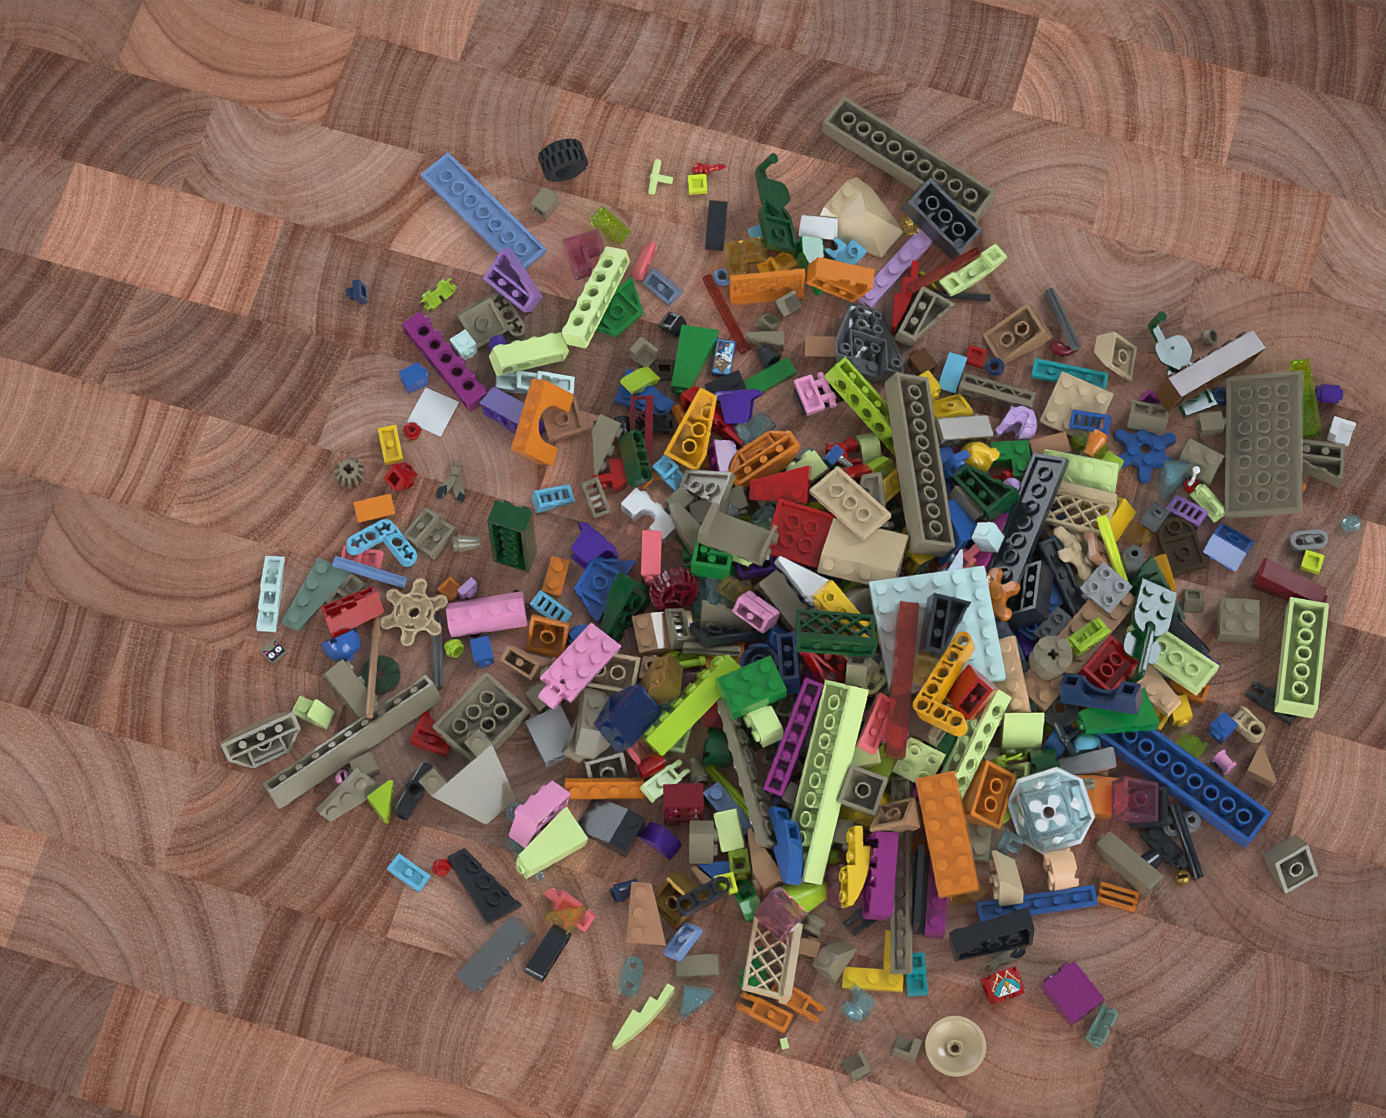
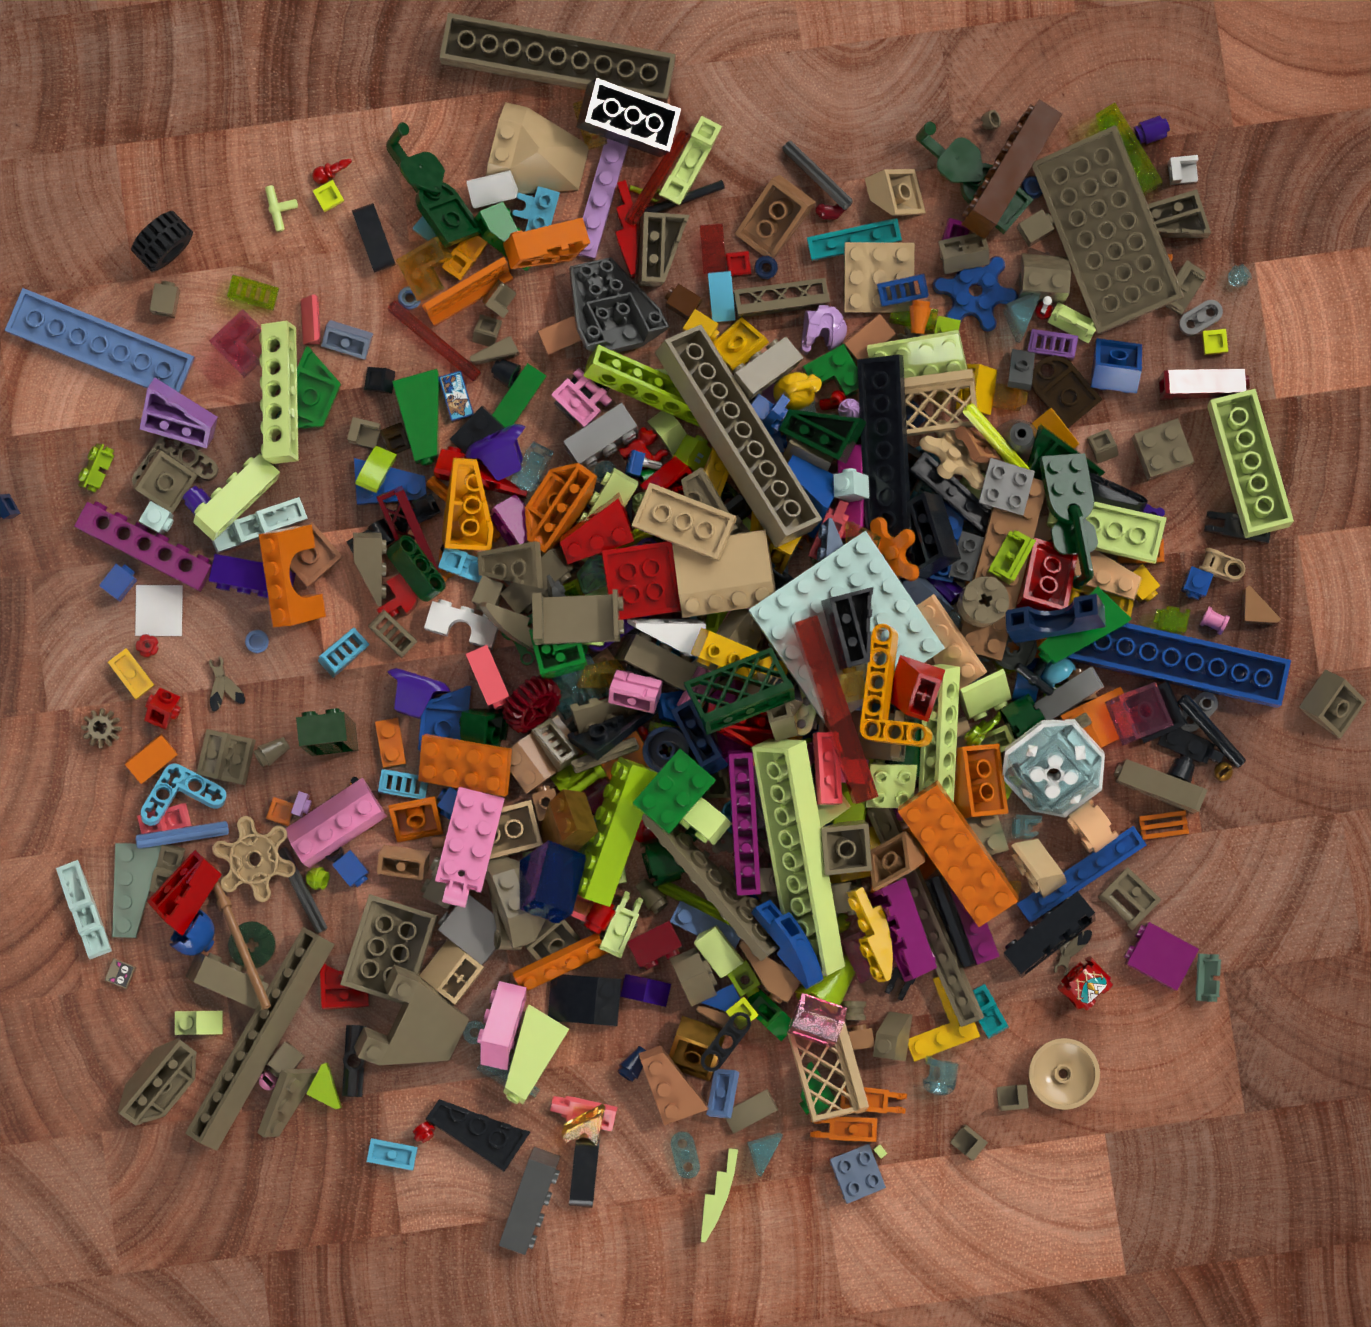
camera: 25 degrees left, 15 degrees up
none -> medium blue plate [245,630,269,653]
none -> orange plate [418,734,512,796]
none -> tan slope [420,939,485,1005]
none -> light grey brick [563,403,638,469]
none -> clear red slope [700,223,726,274]
none -> sand blue hinge [829,1144,886,1204]
none -> dark tan plate [1098,867,1161,930]
none -> dark tan hinge [1166,260,1206,316]

